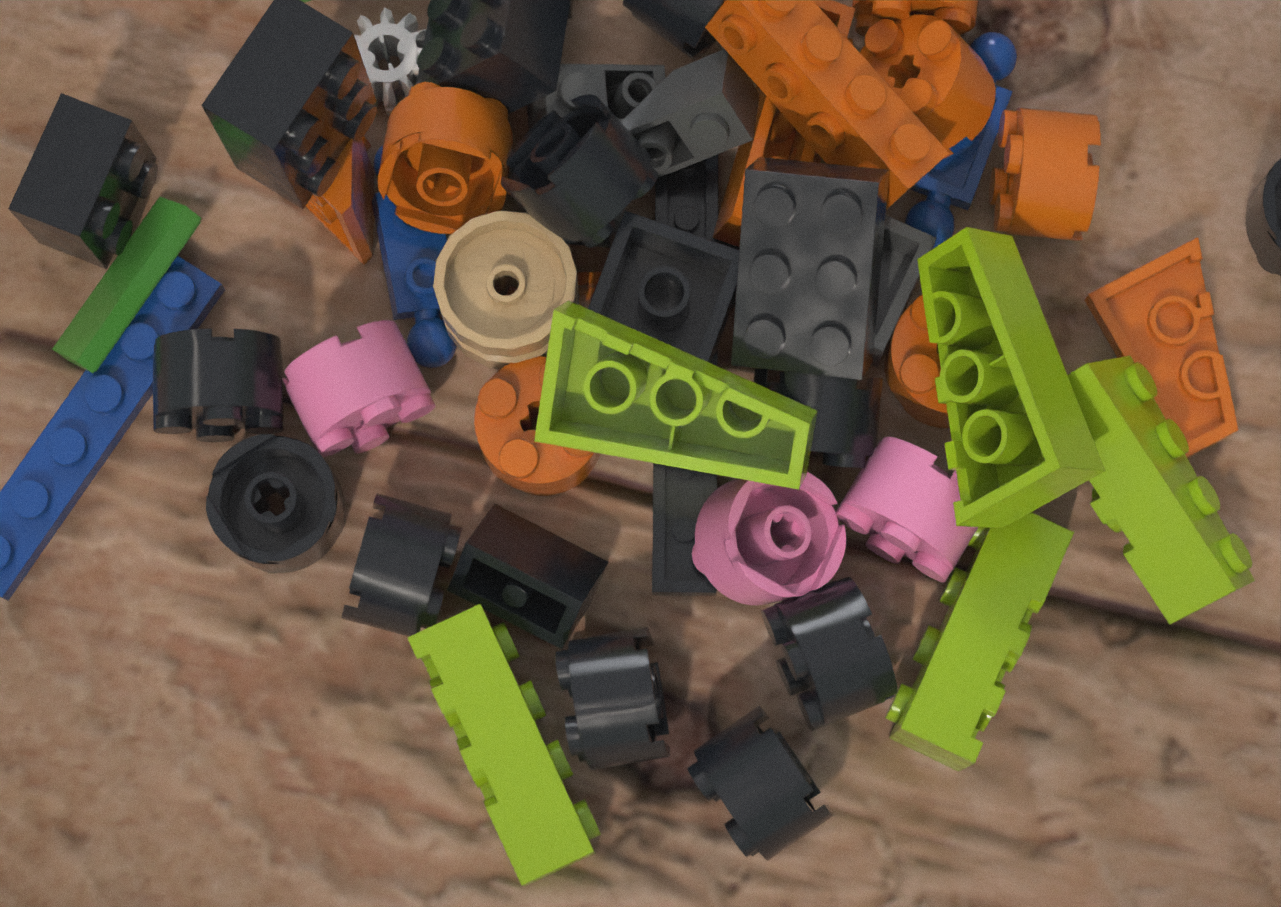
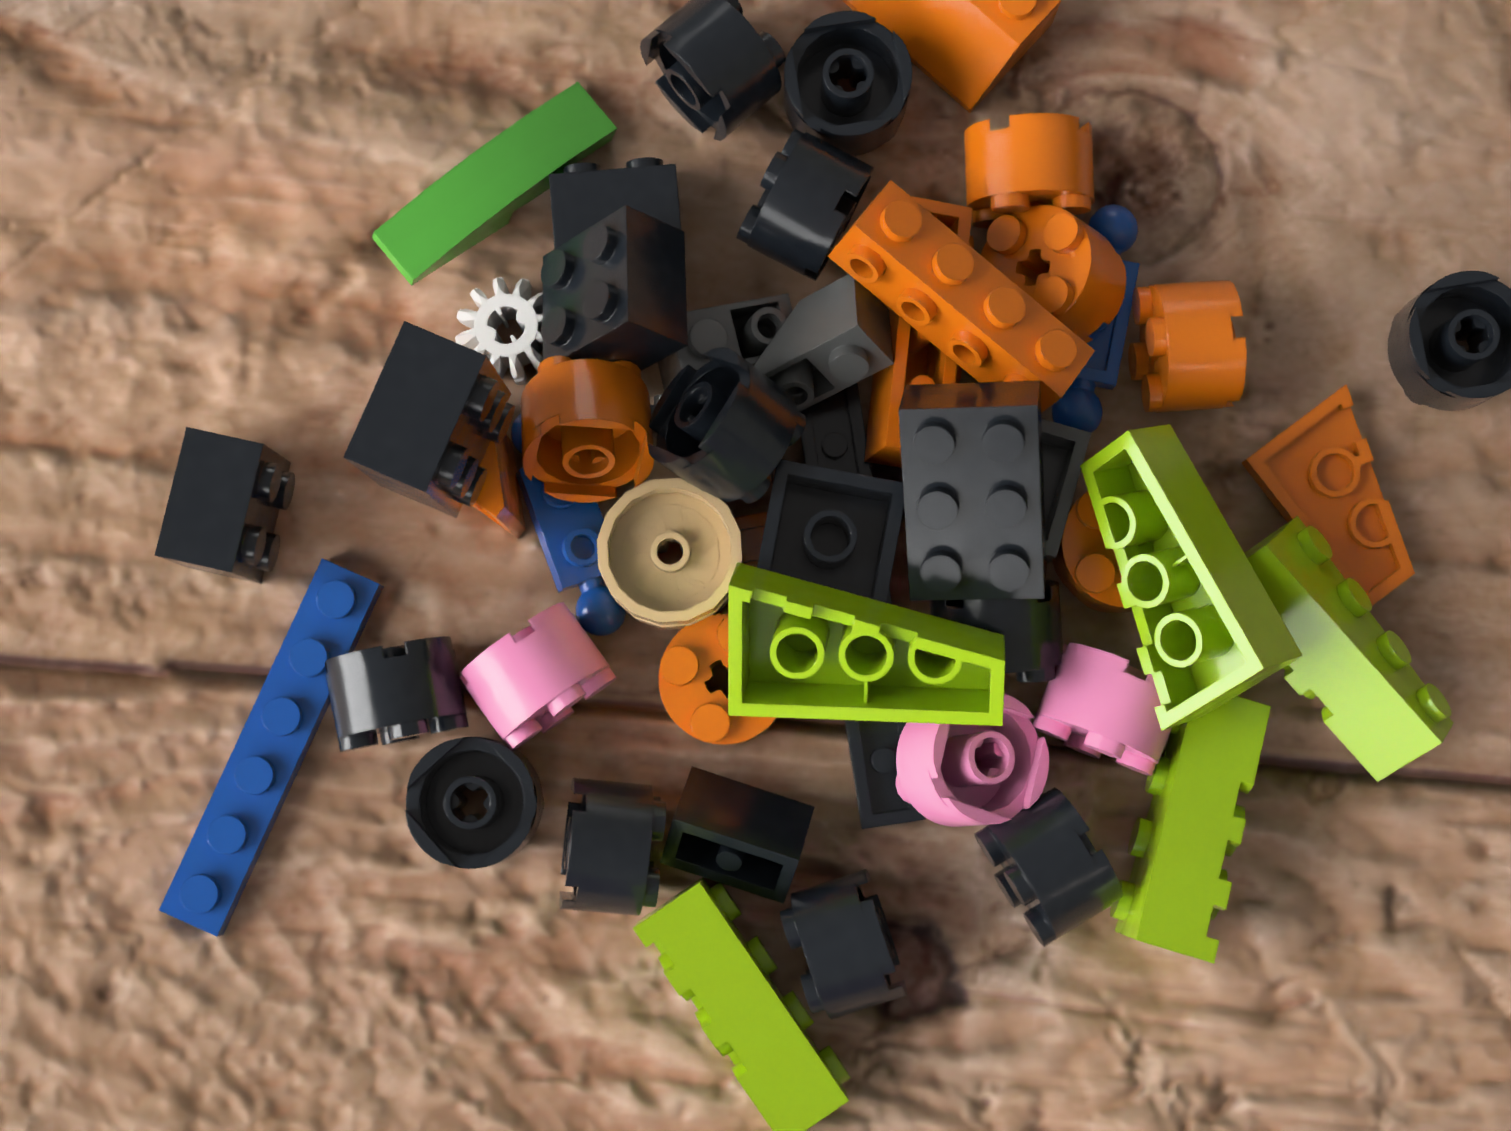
camera: 10 degrees left, 5 degrees up
bright green tile [52,196,202,373] -> none
black brick [687,706,834,861] -> none

